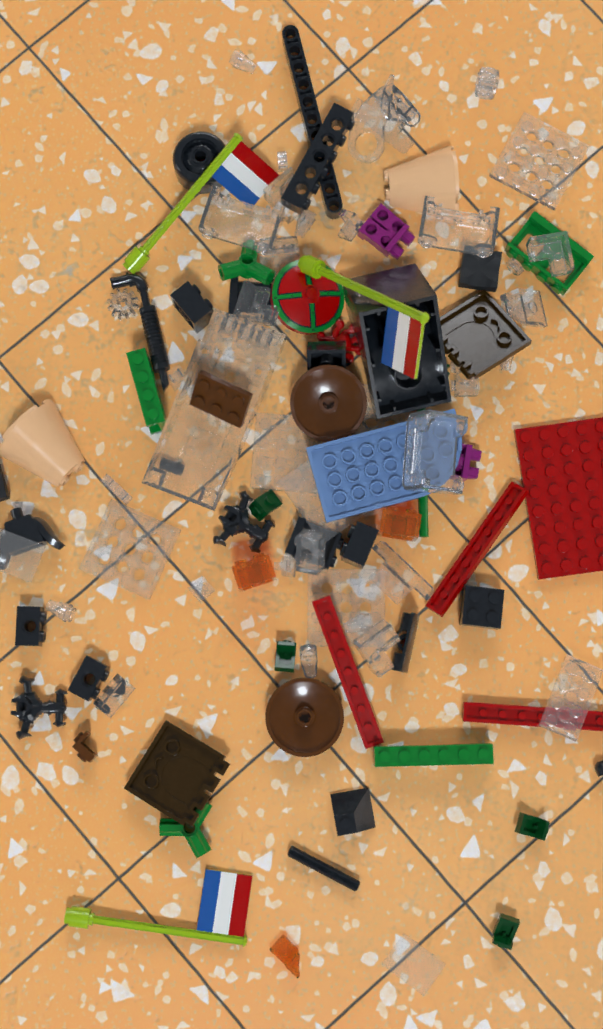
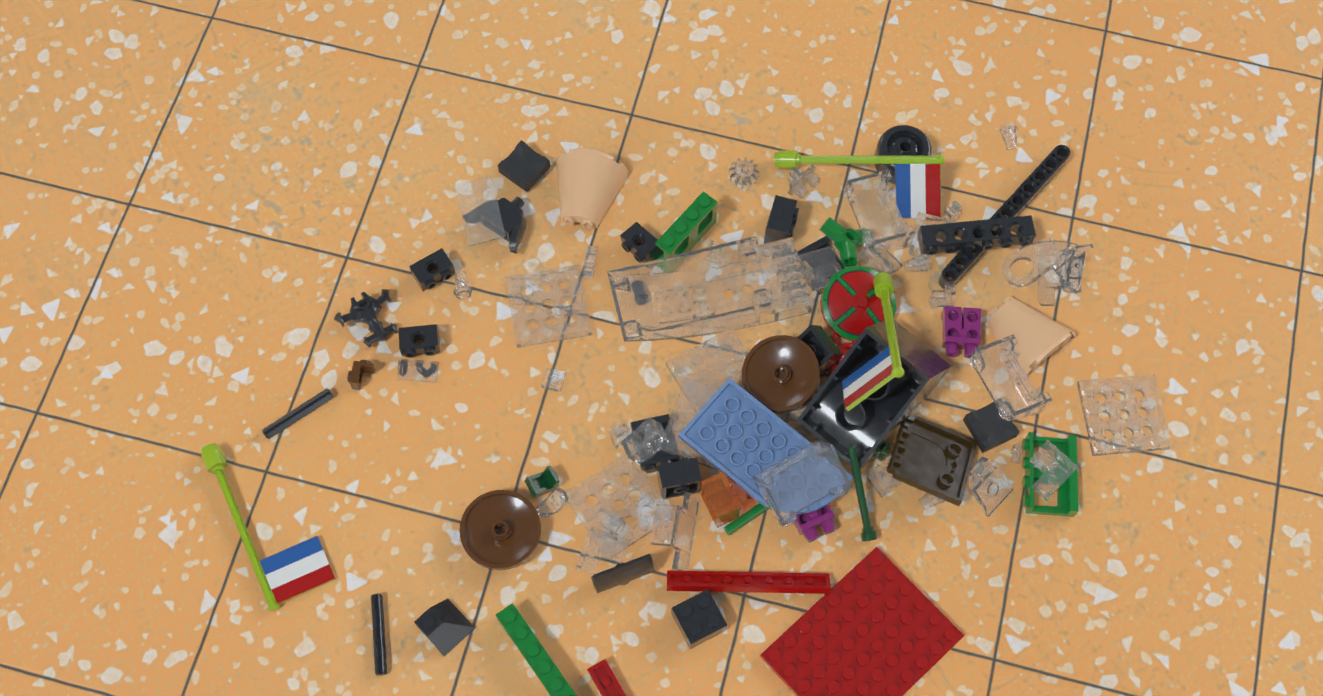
camera: 55 degrees right, 15 degrees down
black piece [110,272,170,392] -> none
dark brown hinge [124,720,230,827] -> none
green piece [159,802,213,858] -> none
reddish brown plate [190,370,253,428] -> none
black piece [213,490,275,553] -> none
clear orange brick [231,553,277,592] -> none
dark green bracket [248,489,283,522] -> none
clear orange slope [270,934,300,978] -> none
red plate [312,595,384,749] -> none
clear gear [474,67,500,100] -> none
none -> black axle [262,388,333,439]
none -> black brick [620,222,664,267]
none -> clear hips [787,165,820,199]
none -> dark green piece [848,445,878,541]

